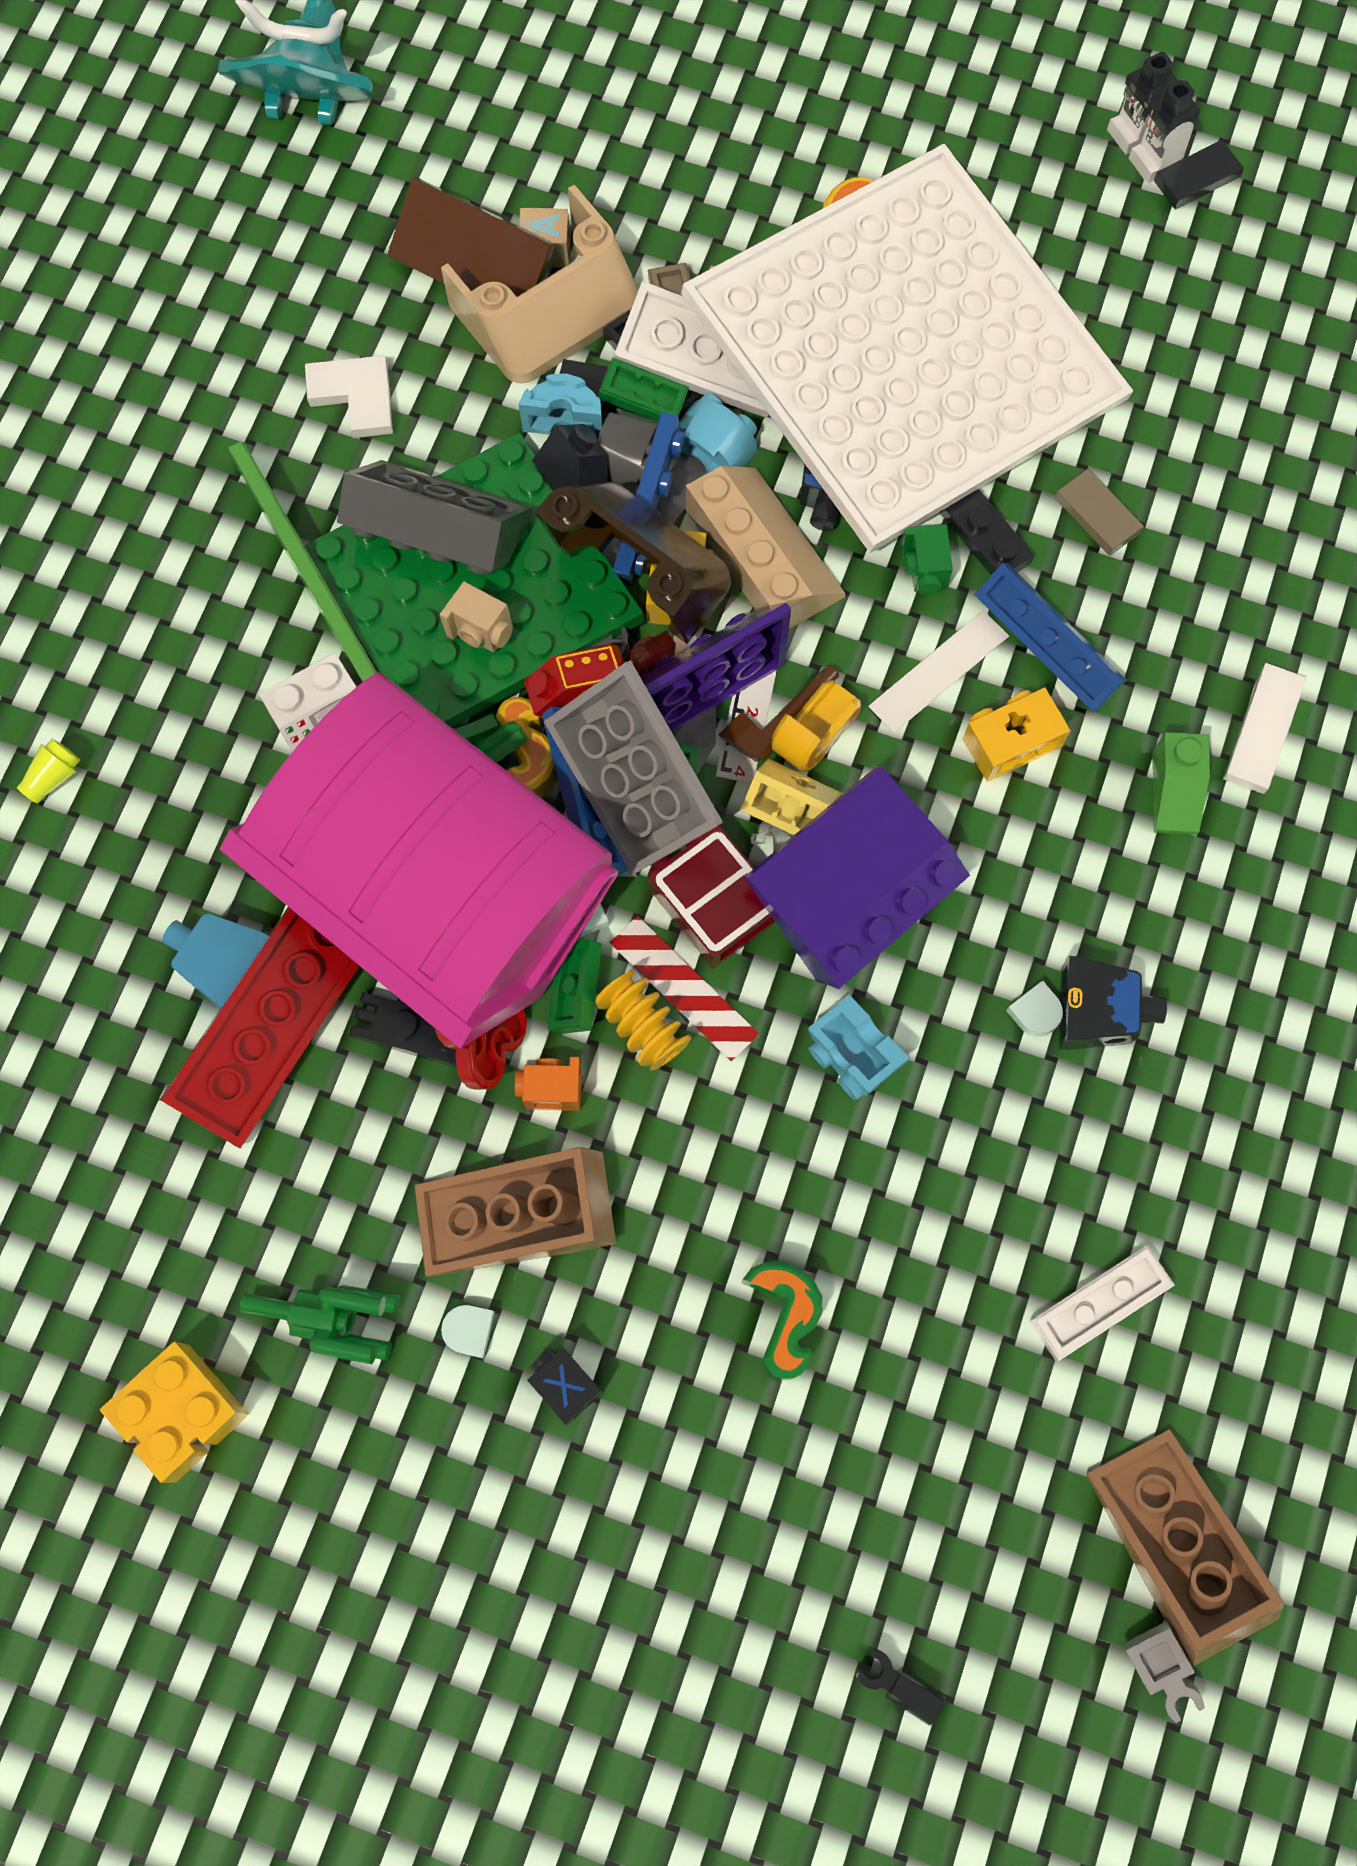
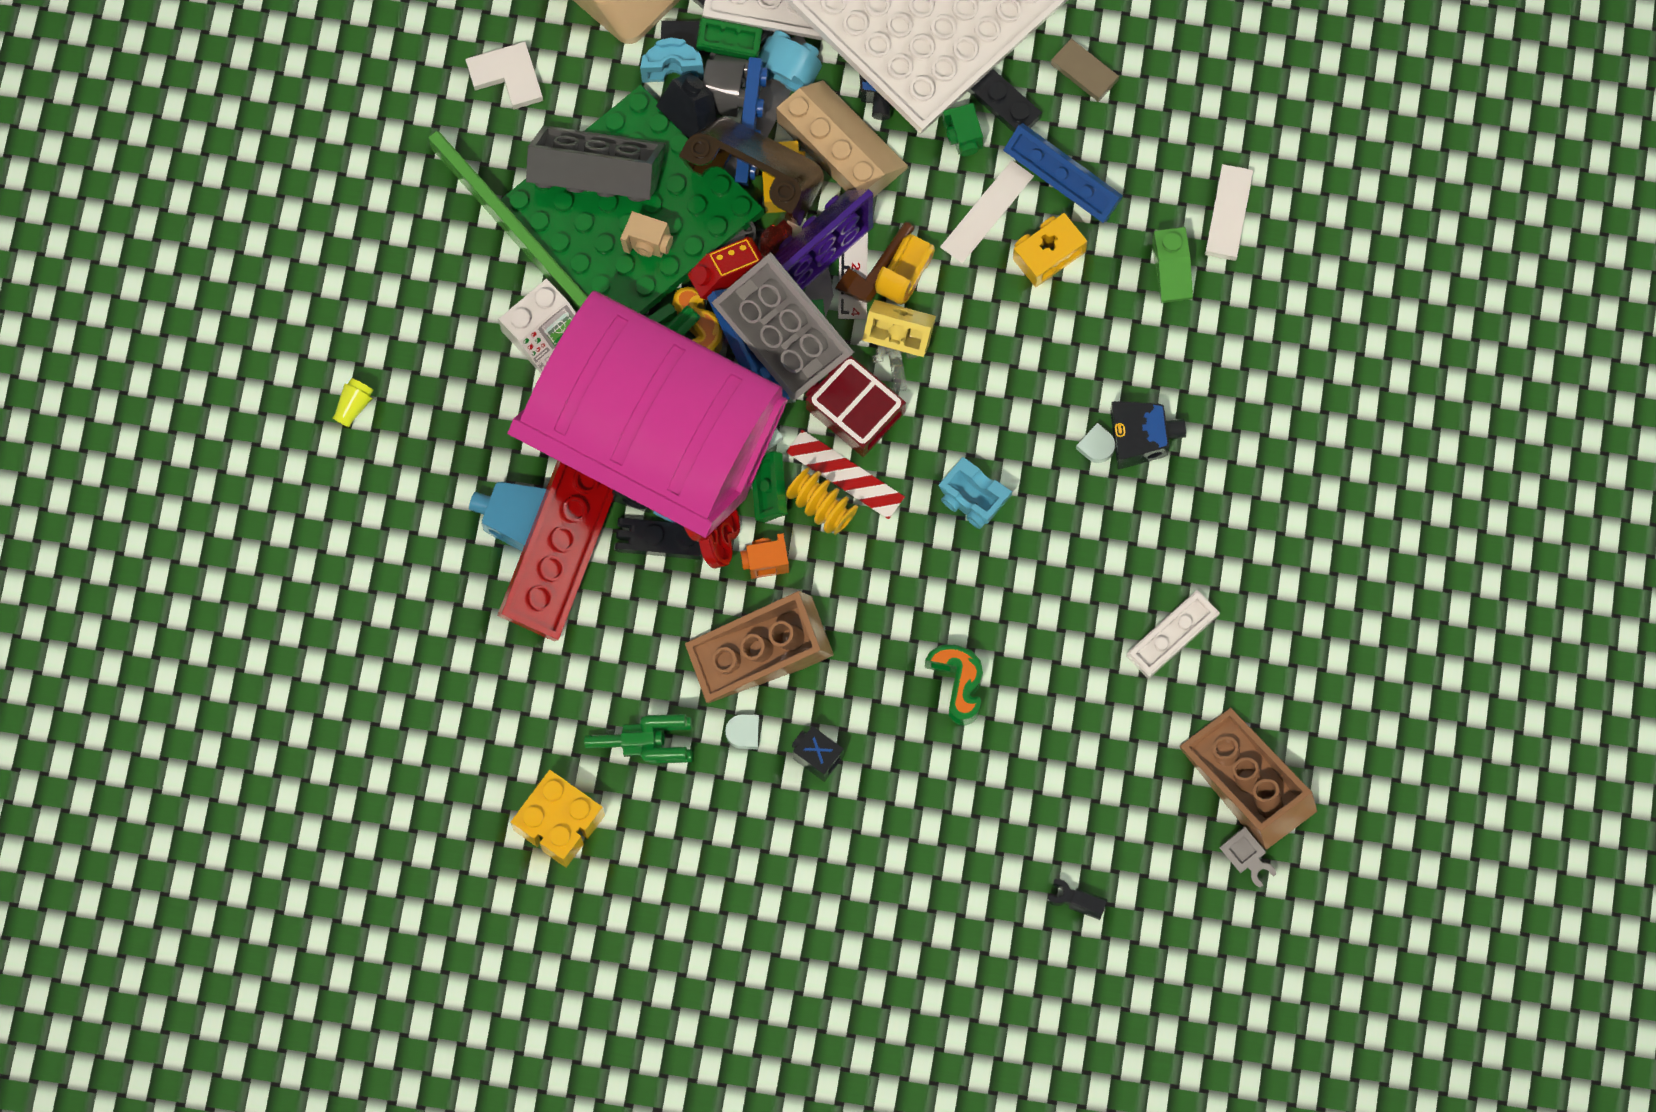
camera: 10 degrees left, 0 degrees up
dark purple slope [744,765,970,990] -> none

